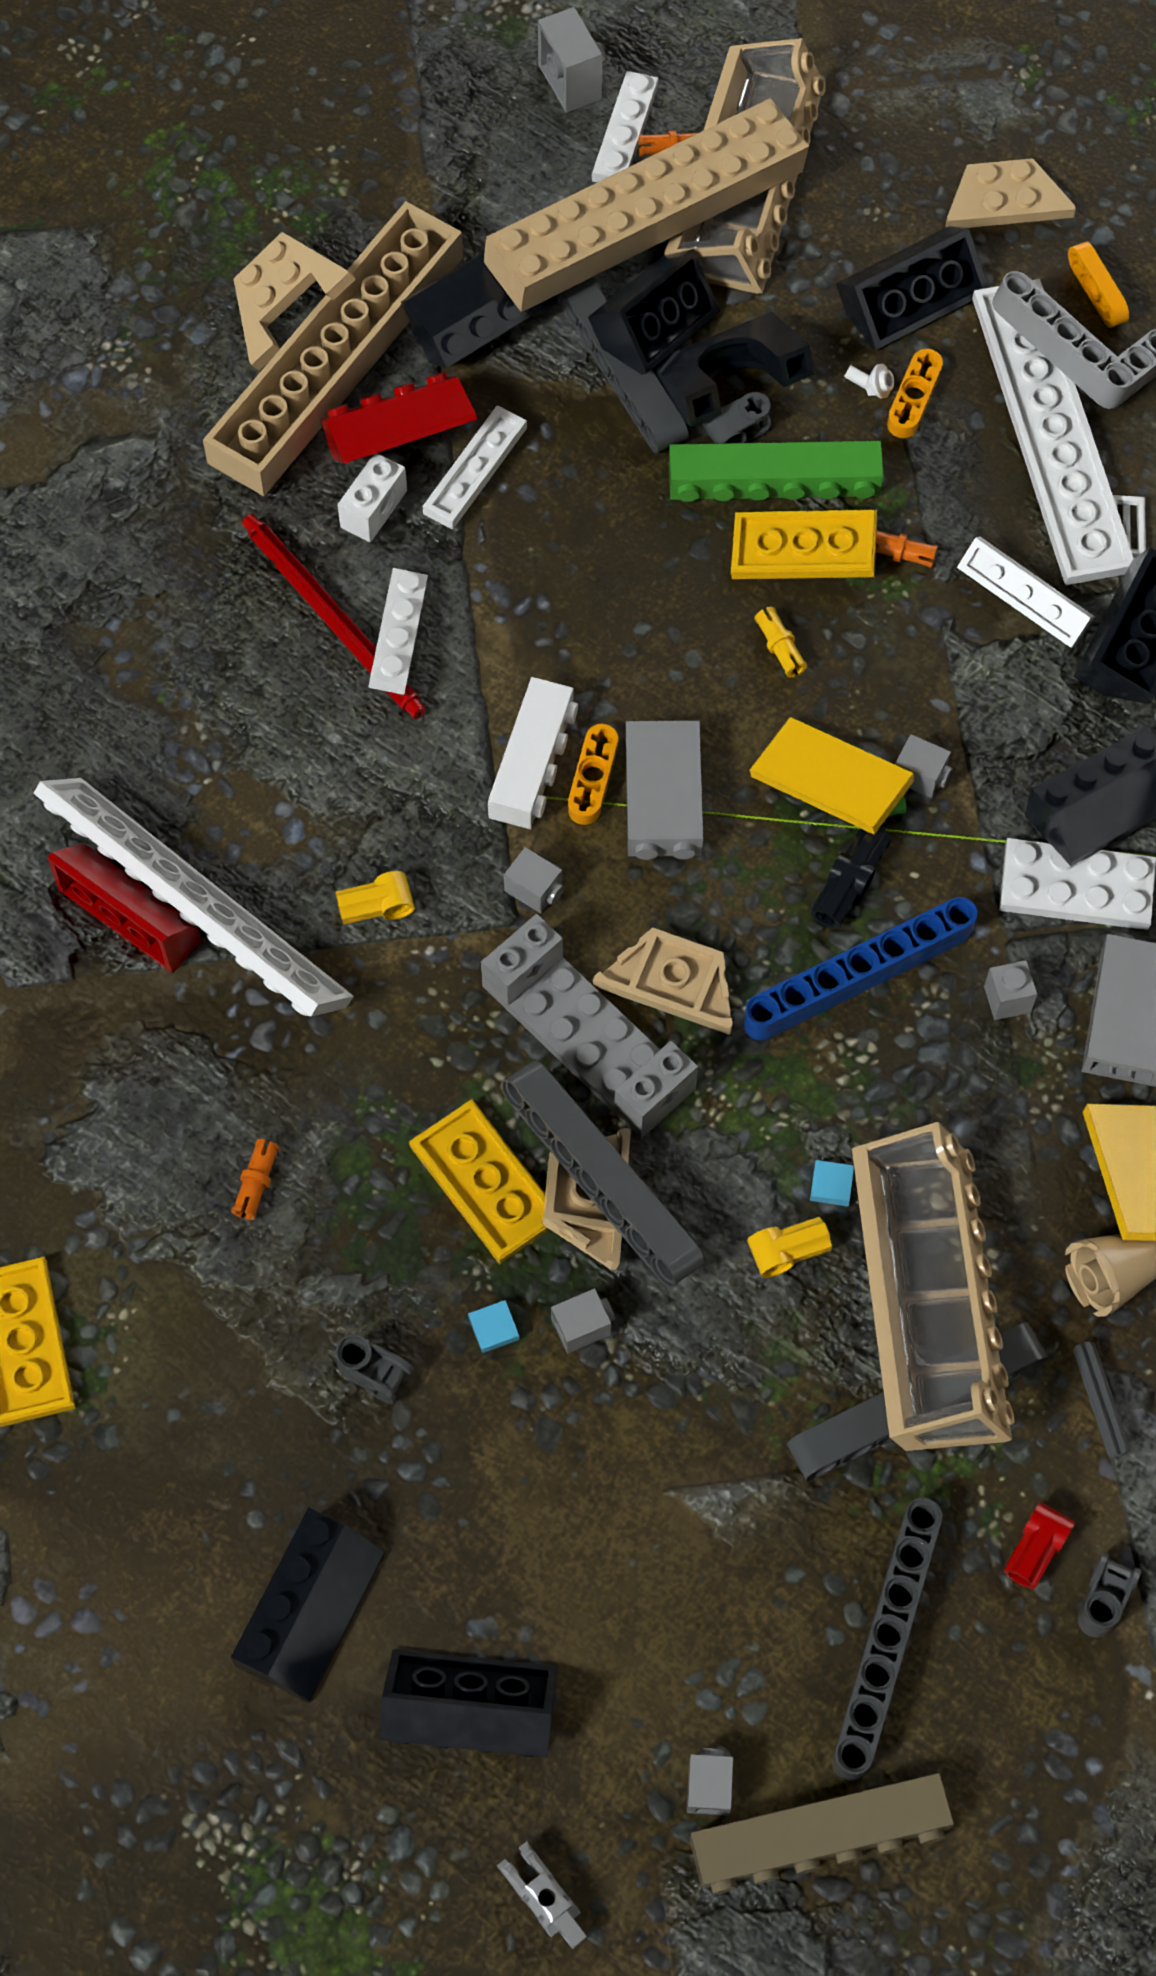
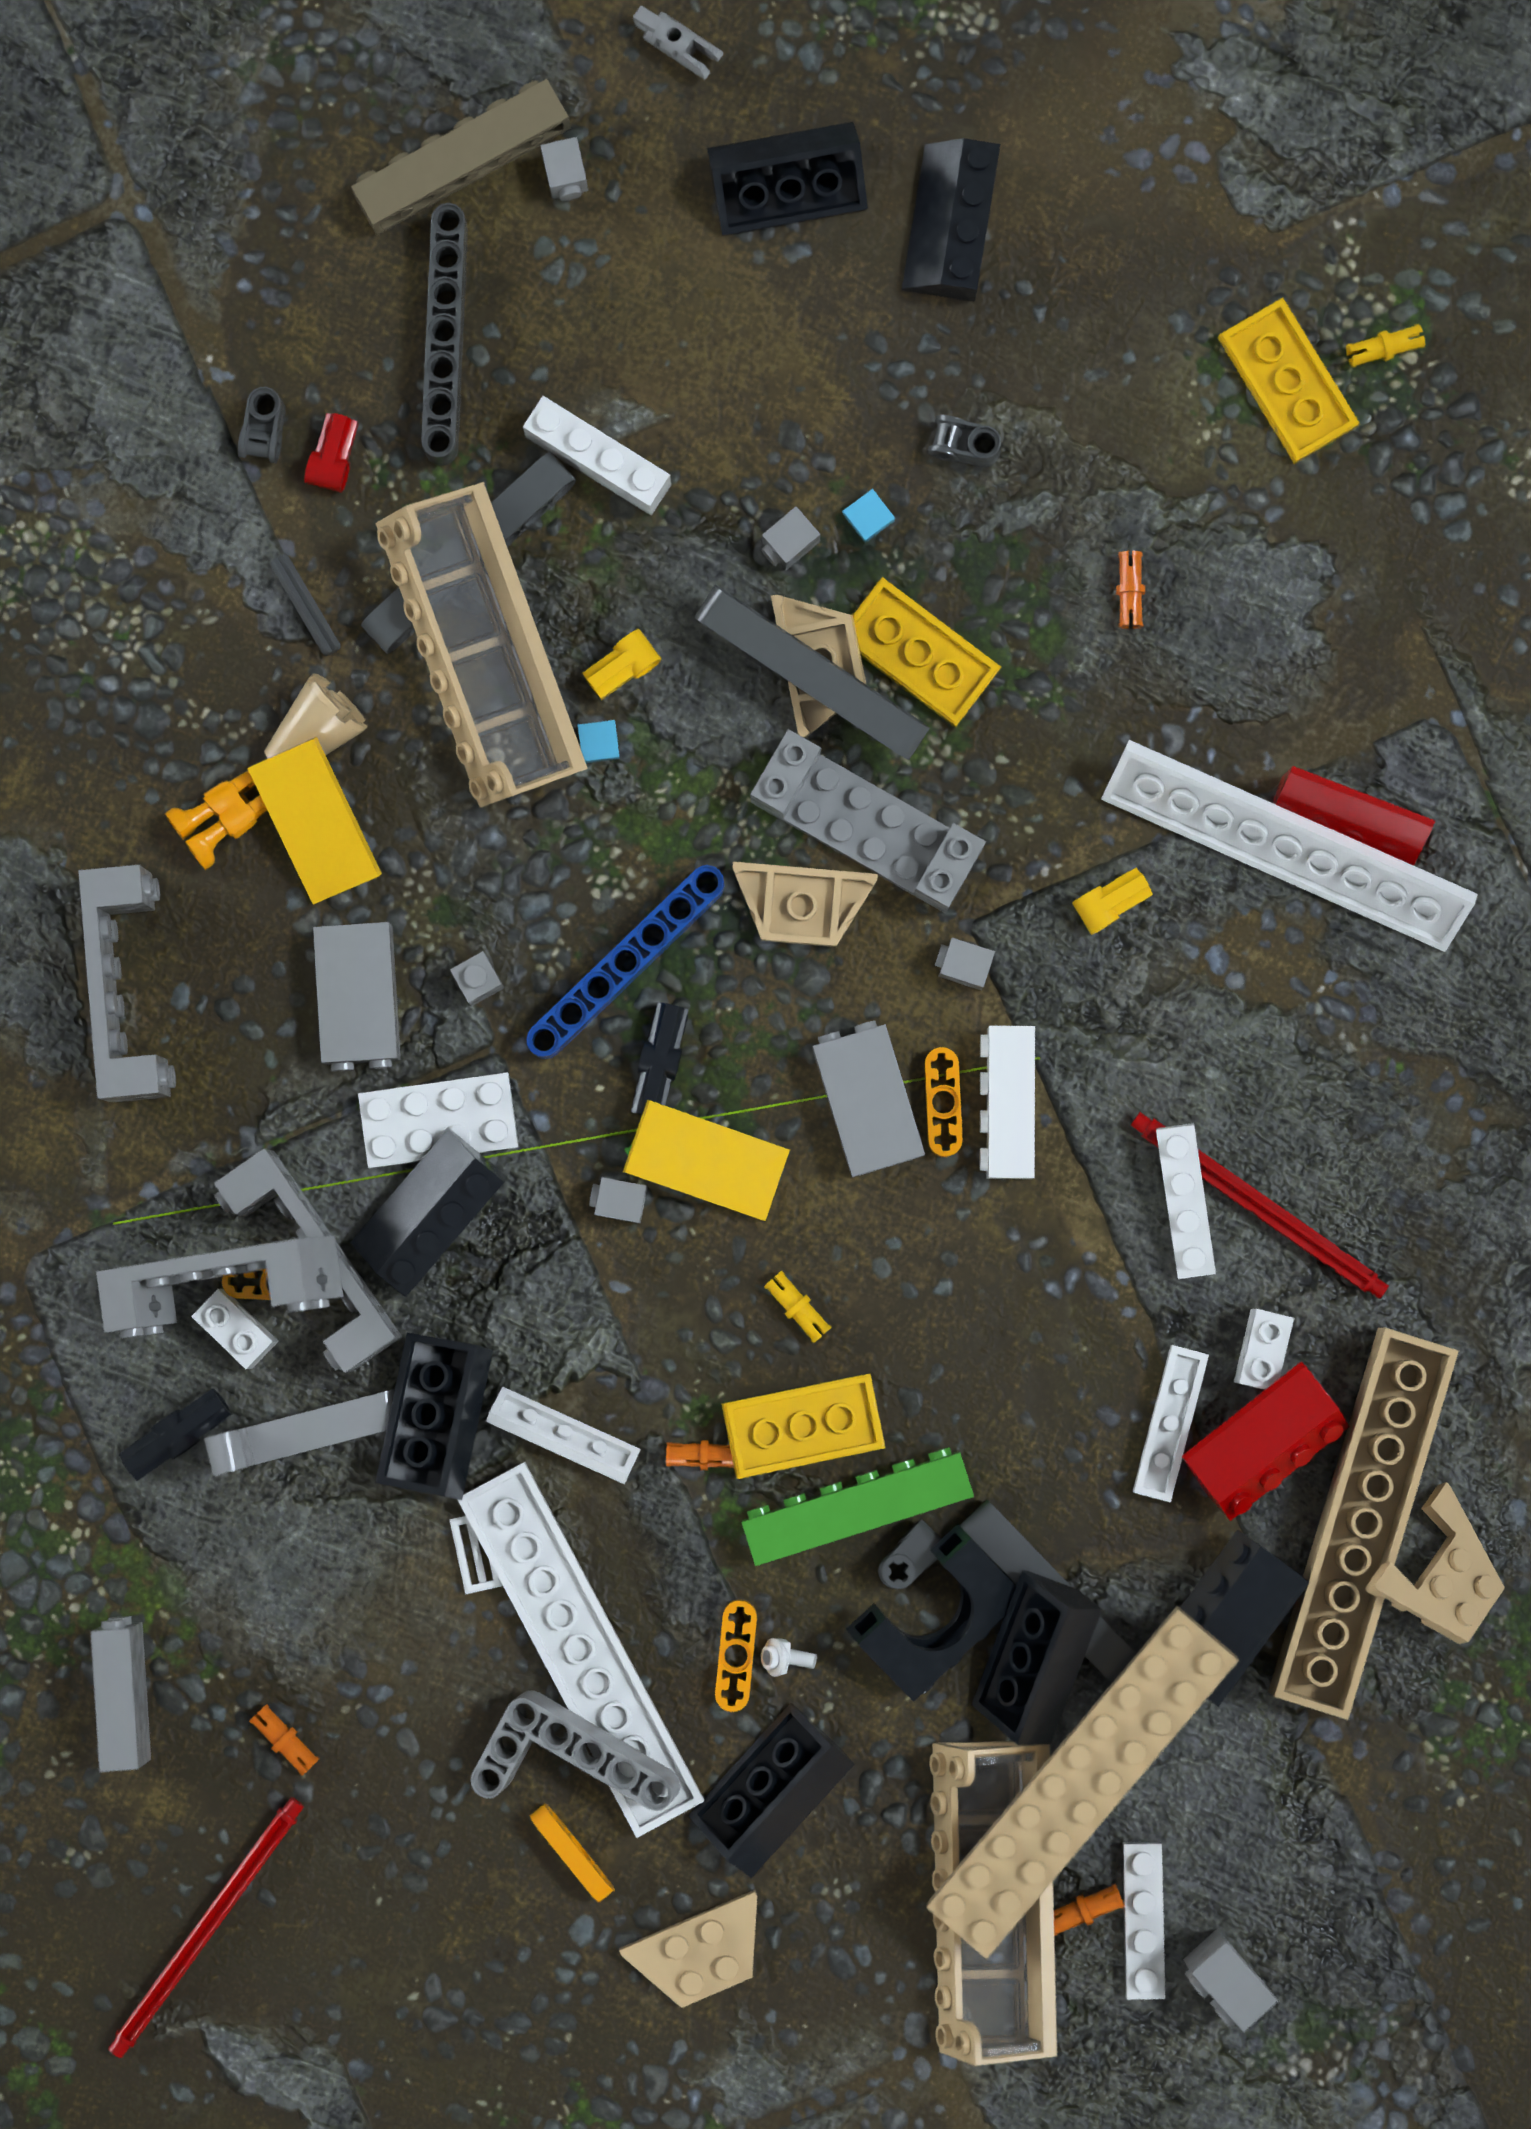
camera: 165 degrees right, 20 degrees up
none -> white brick [523,396,671,515]

